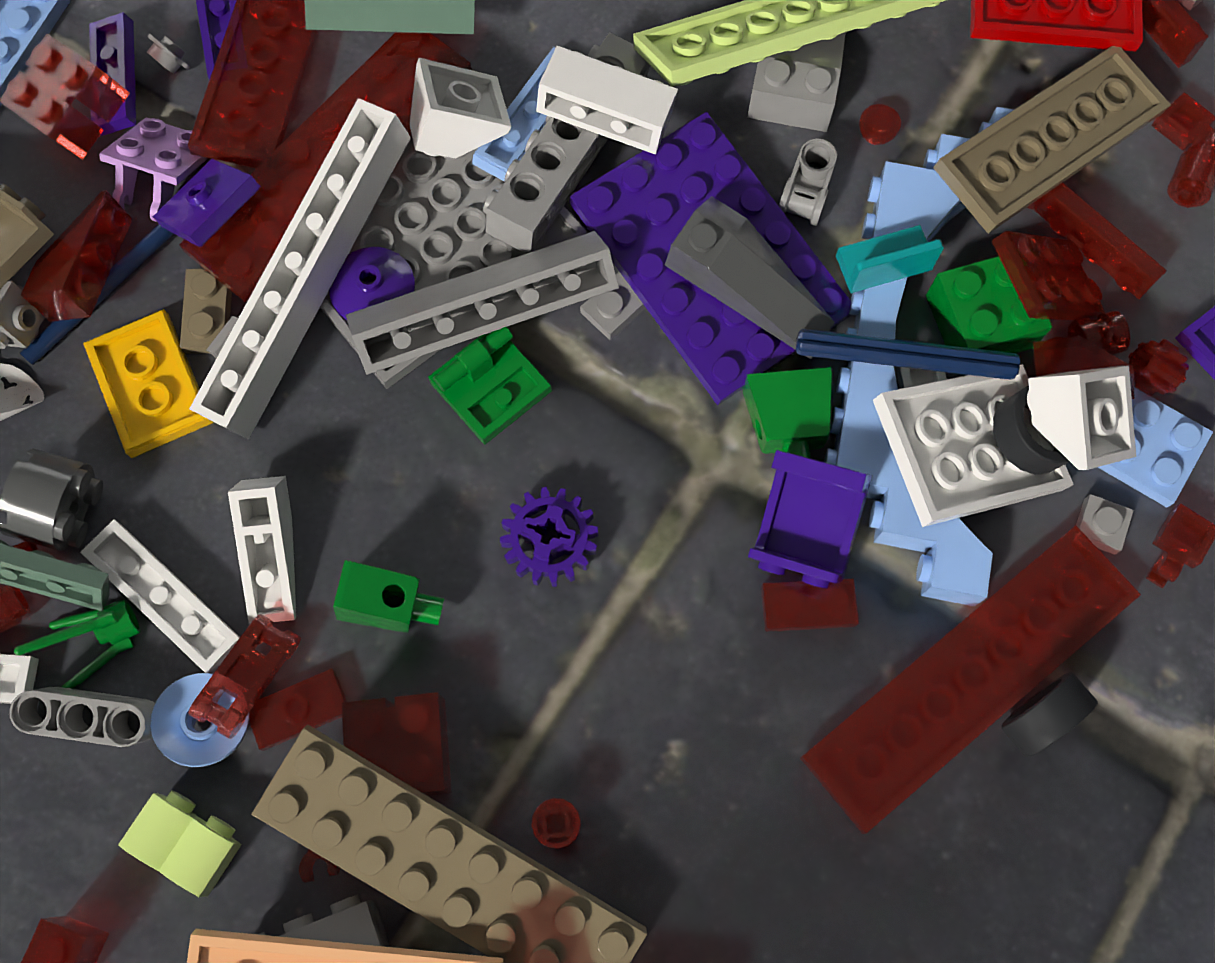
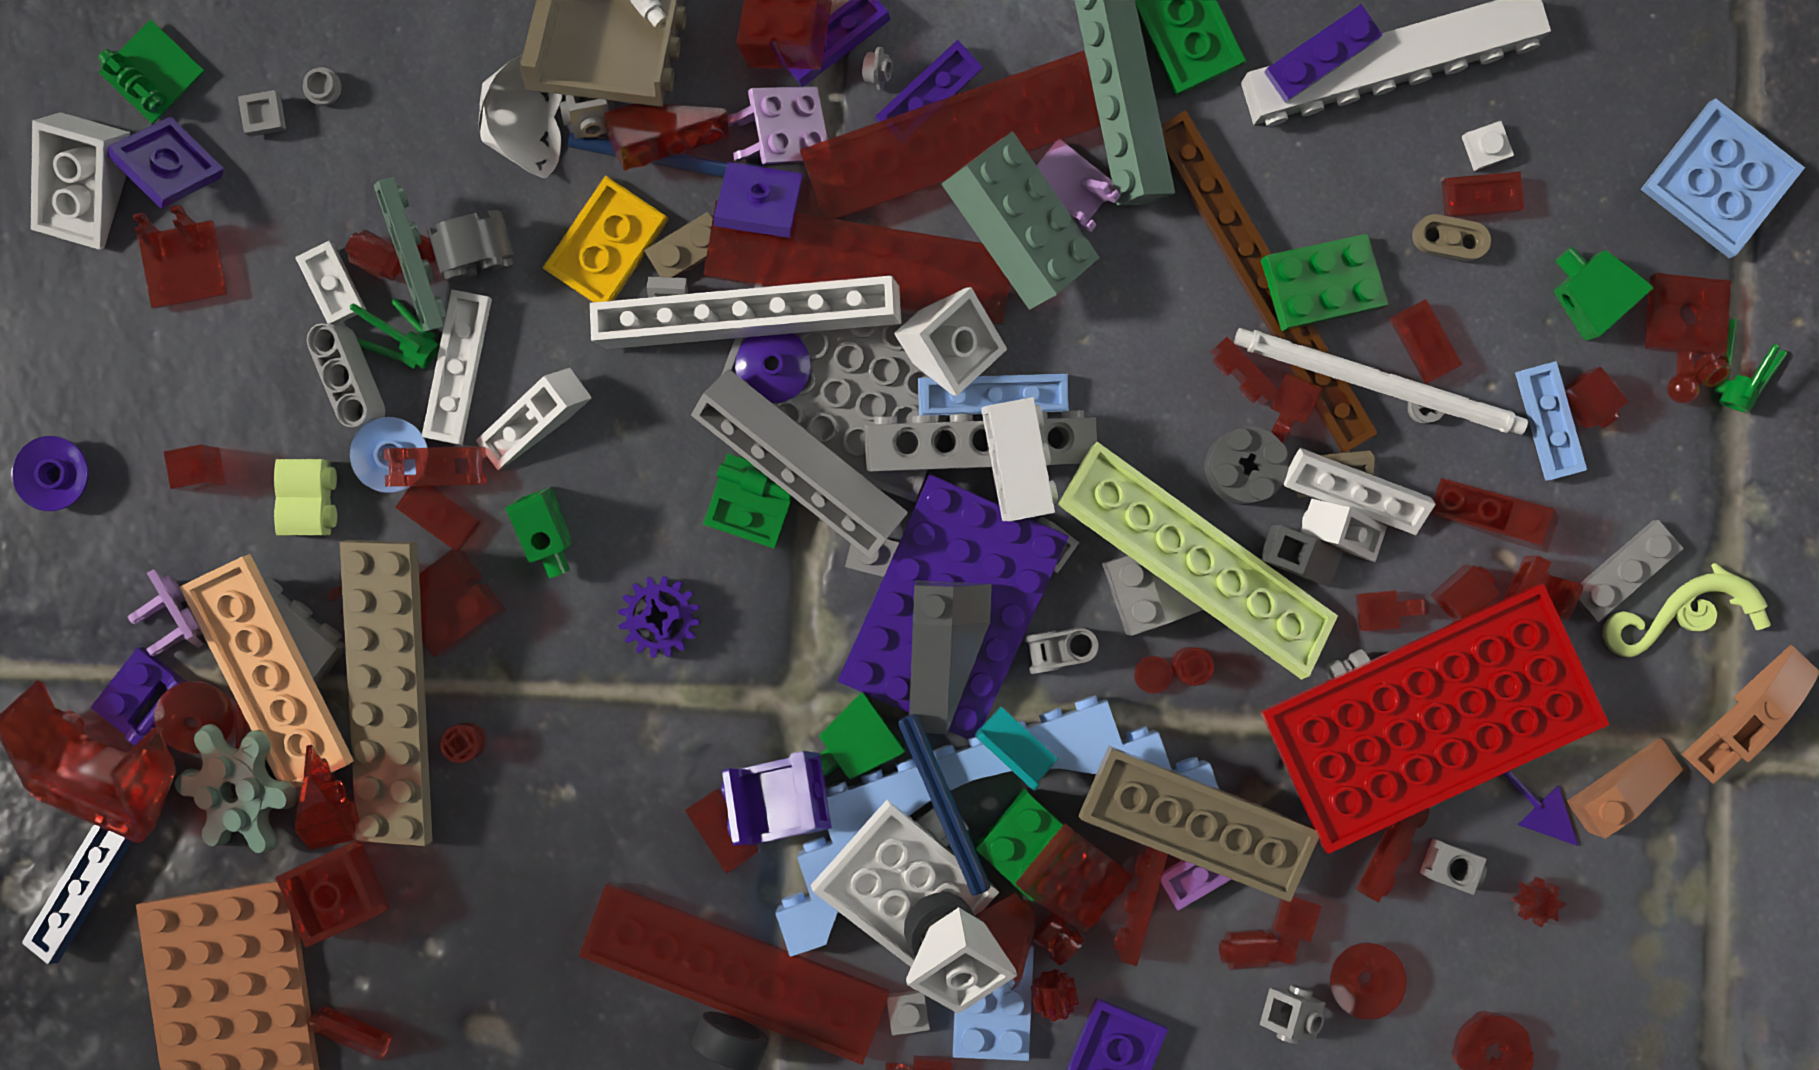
camera: 60 degrees right, 15 degrees up
none -> medium lavender plate [1157,860,1231,911]
none -> clear red wheel [1171,646,1214,686]

